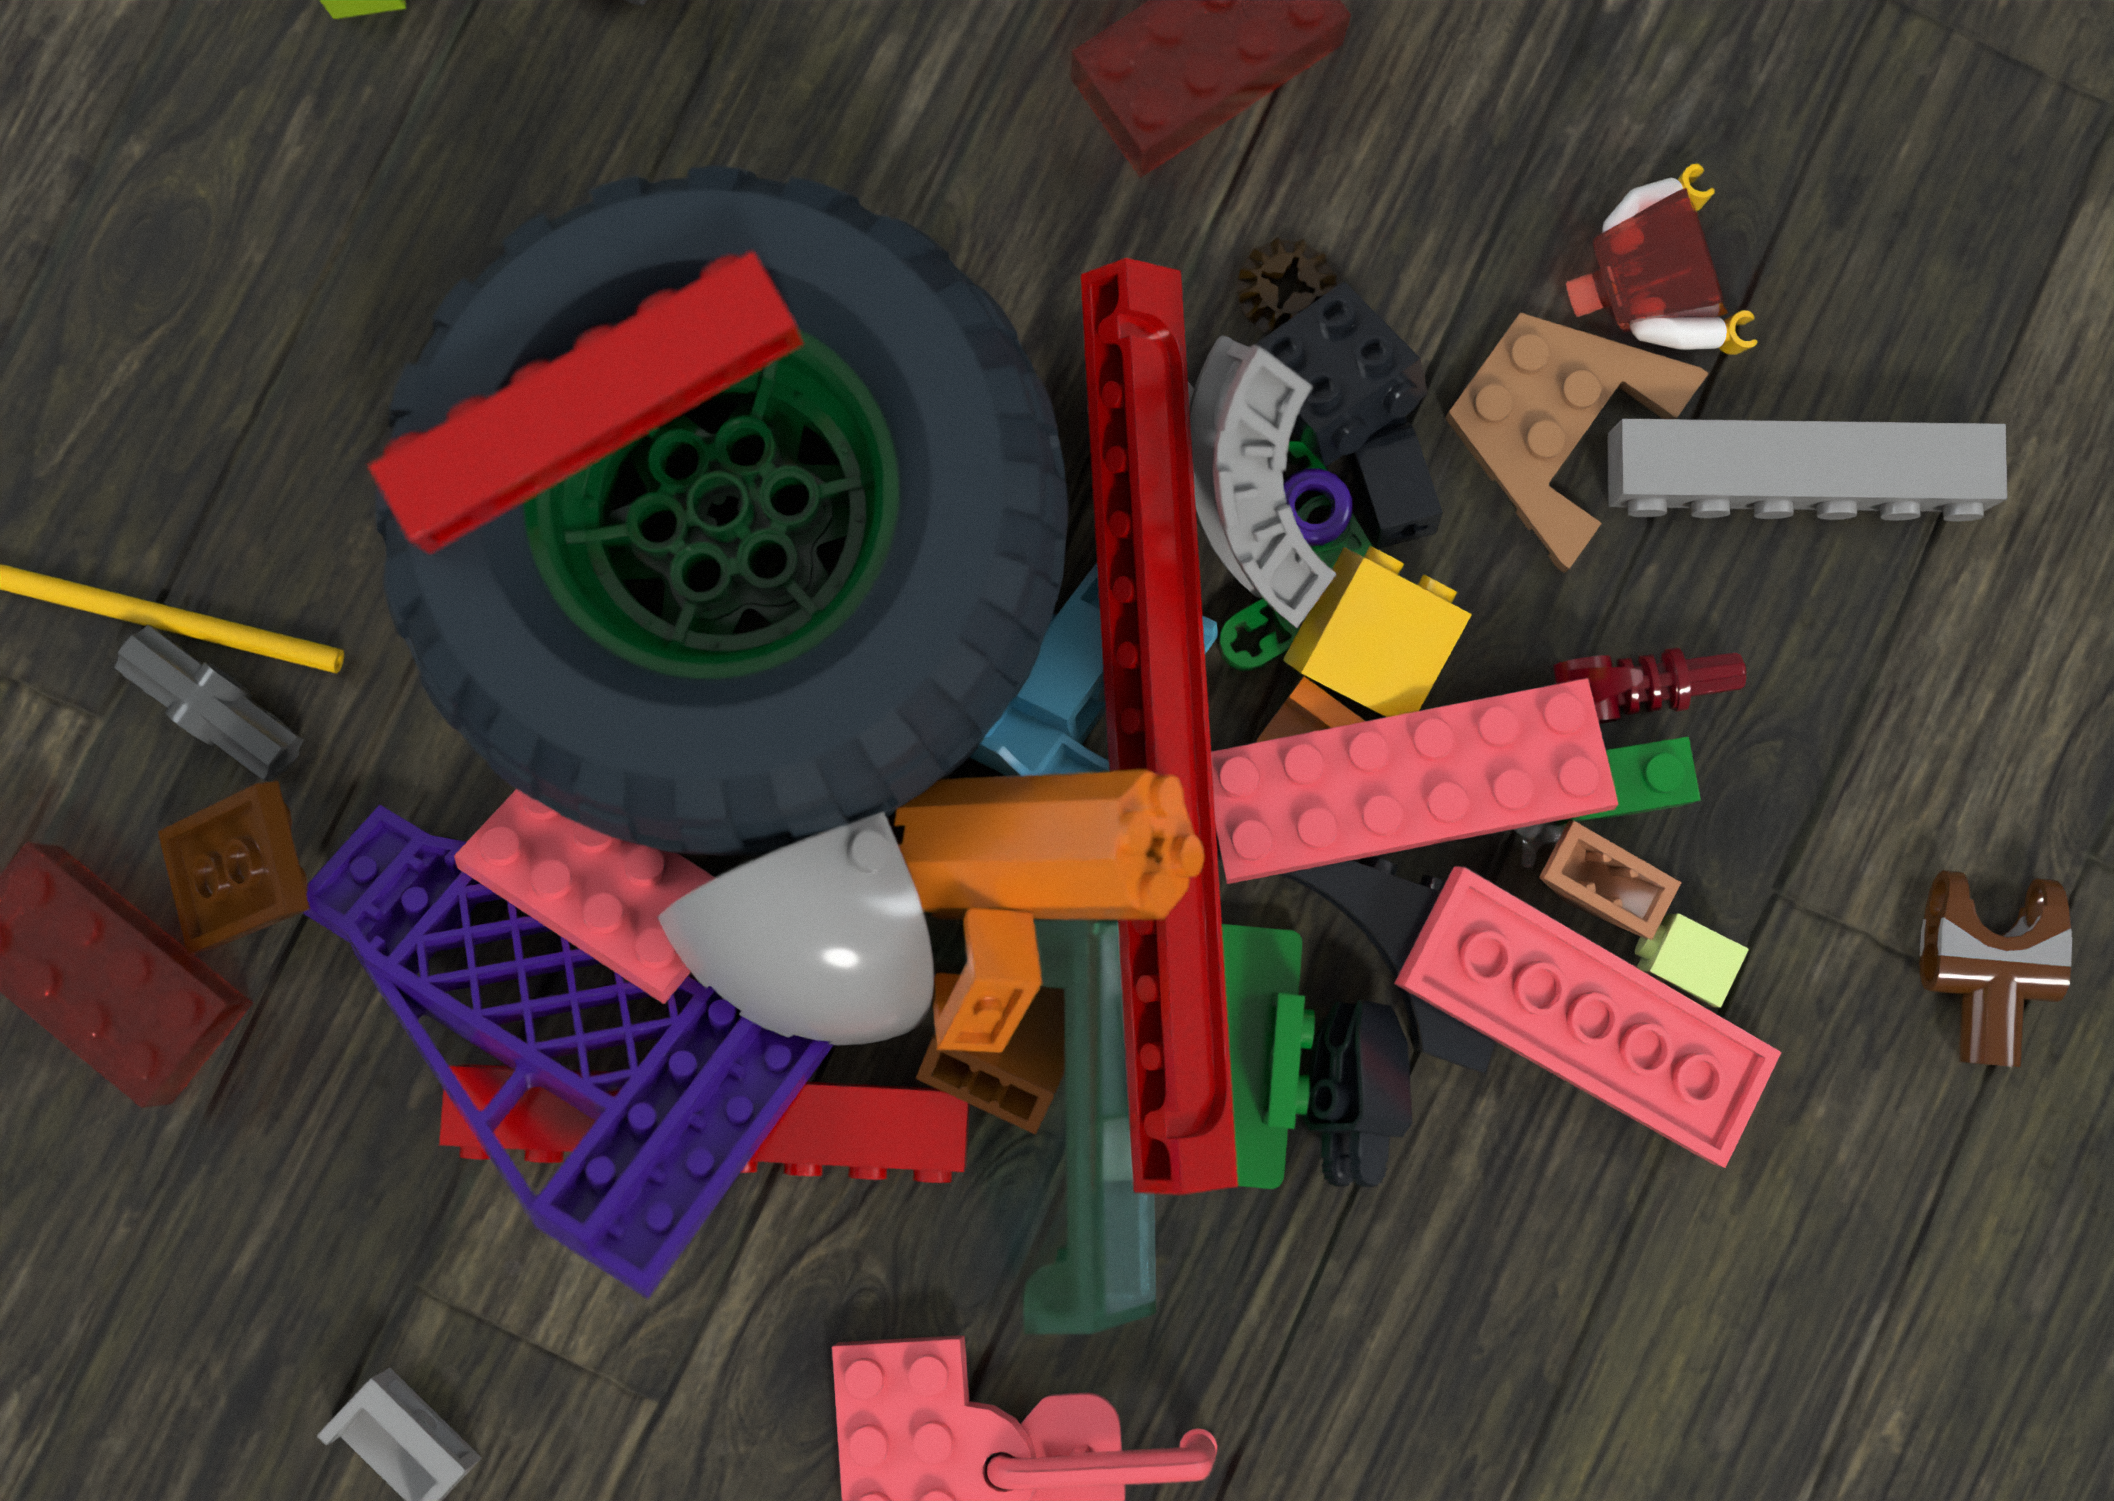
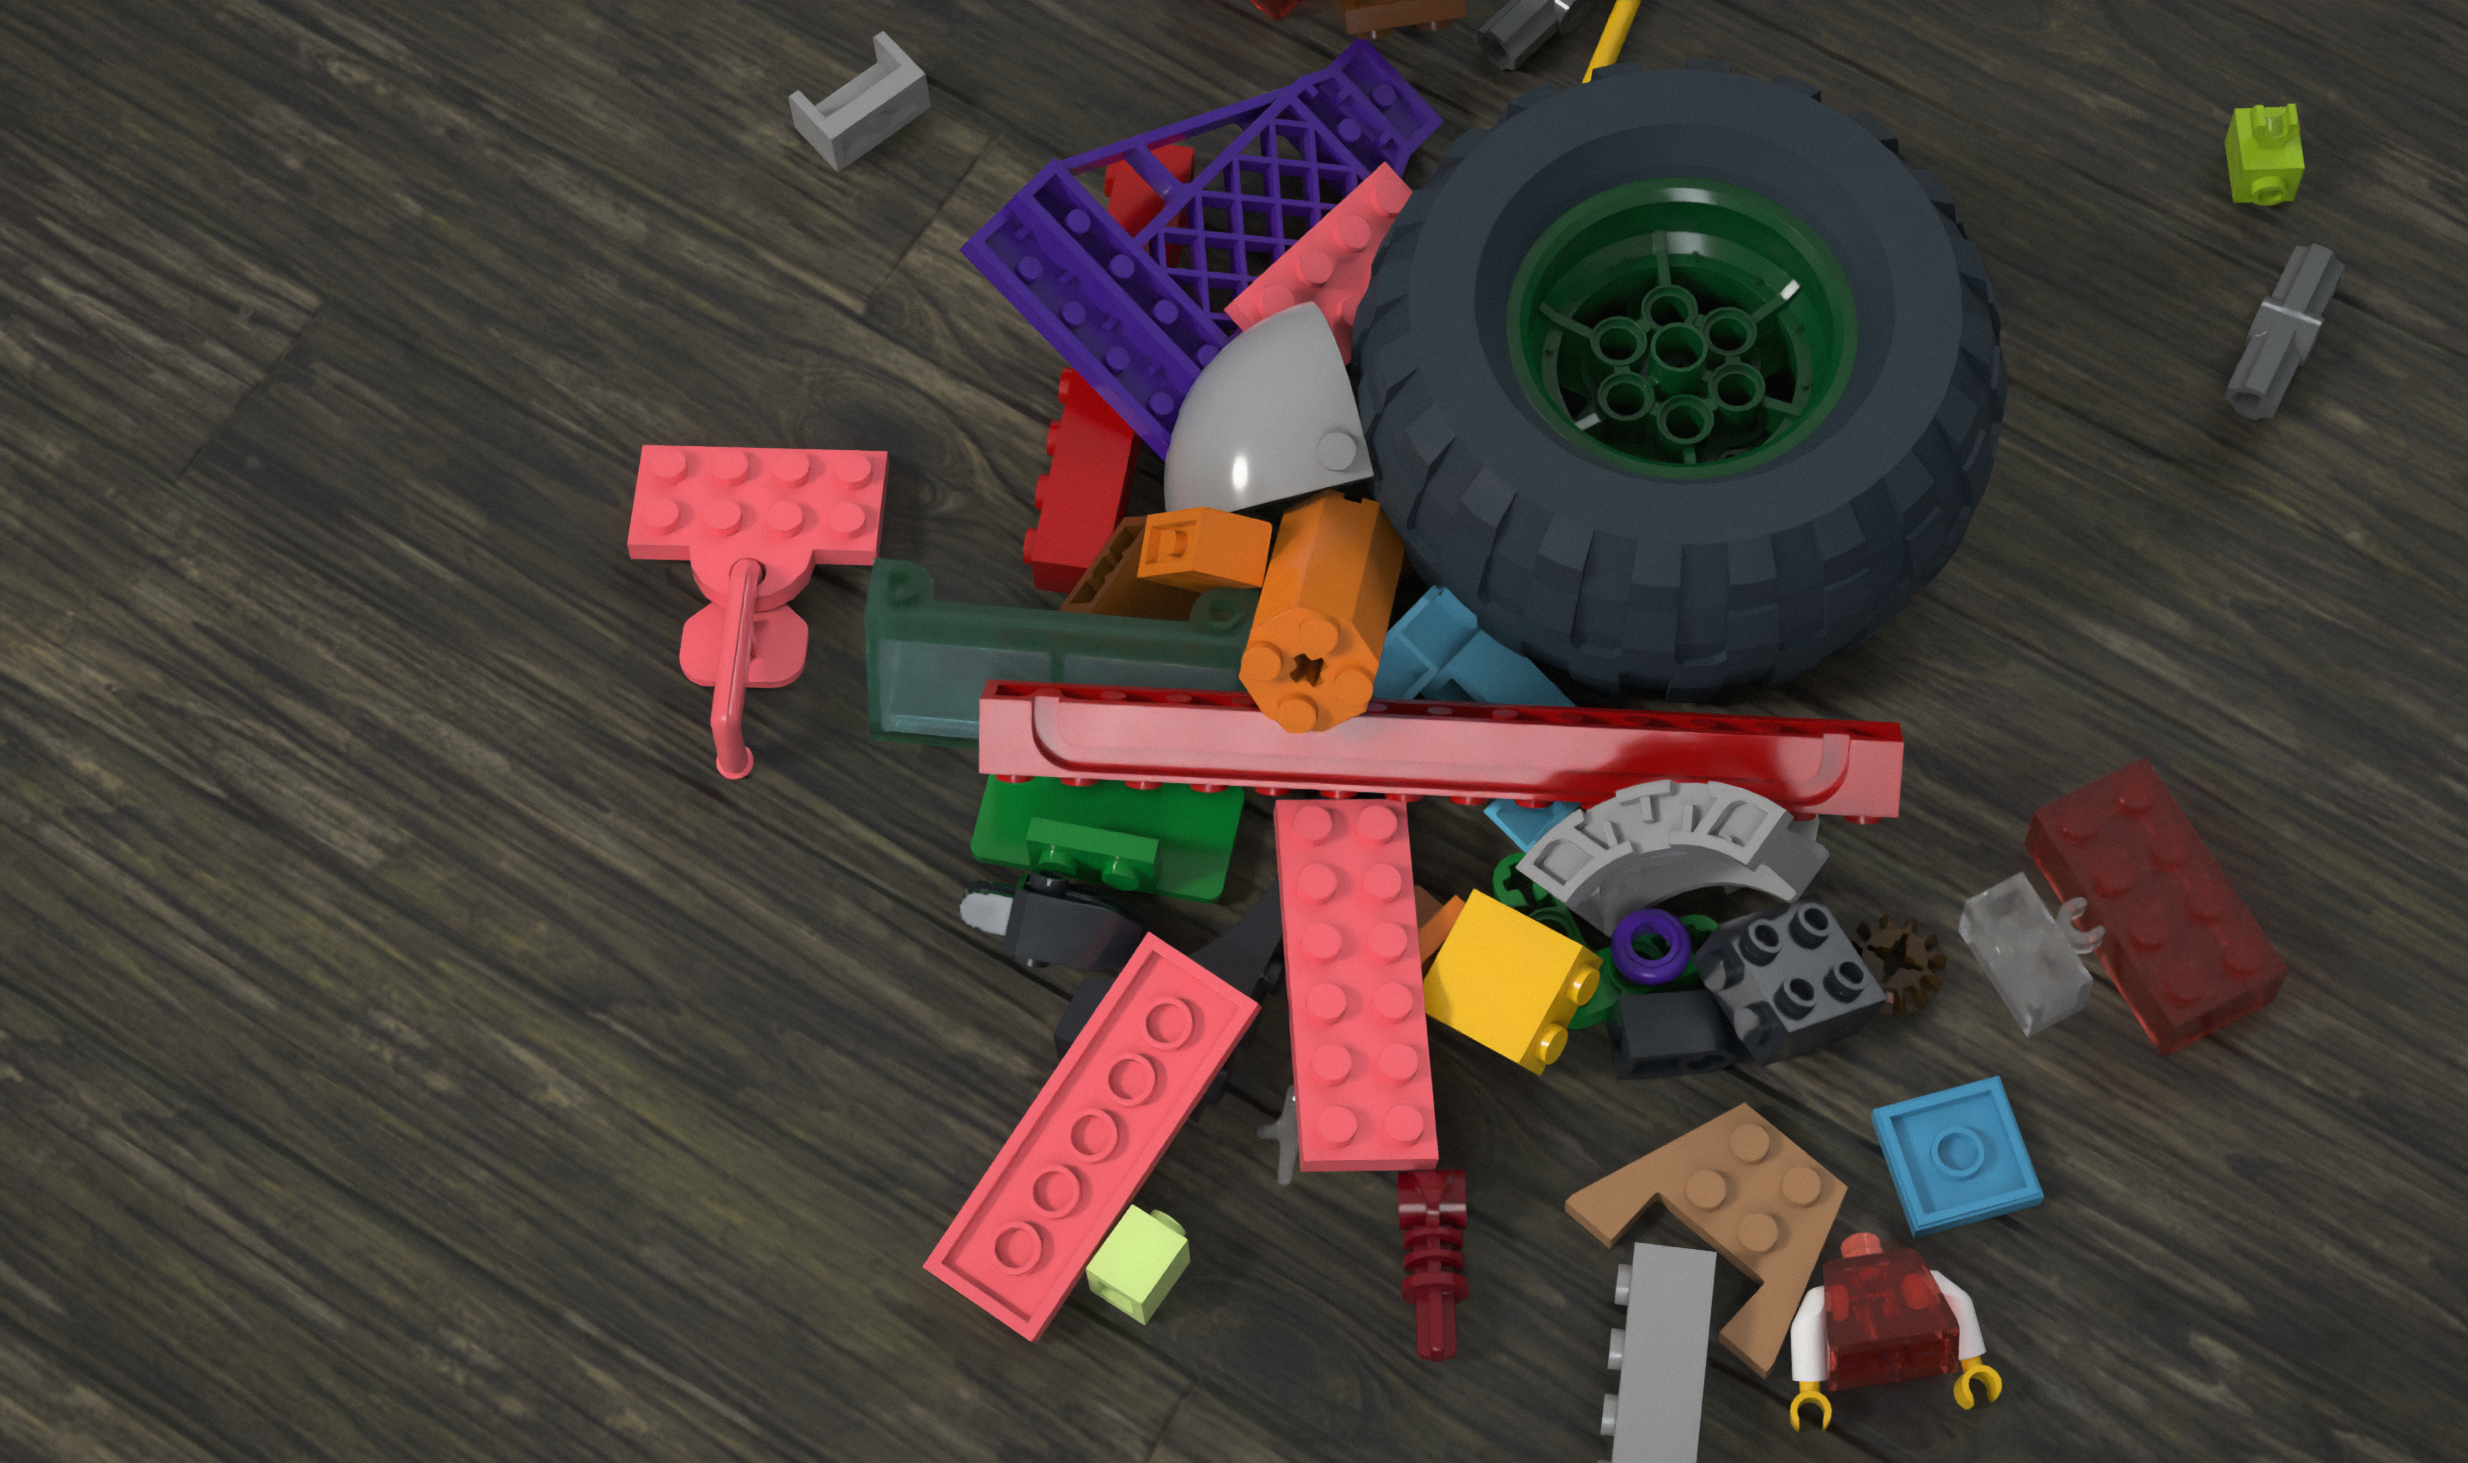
camera: 100 degrees right, 20 degrees down
red brick [368,251,803,554] -> none
nougat slope [1539,820,1681,940] -> none
green brick [1555,736,1701,827] -> none
none -> dark azure tile [1870,1076,2044,1239]
none -> clear brick [1958,871,2106,1038]

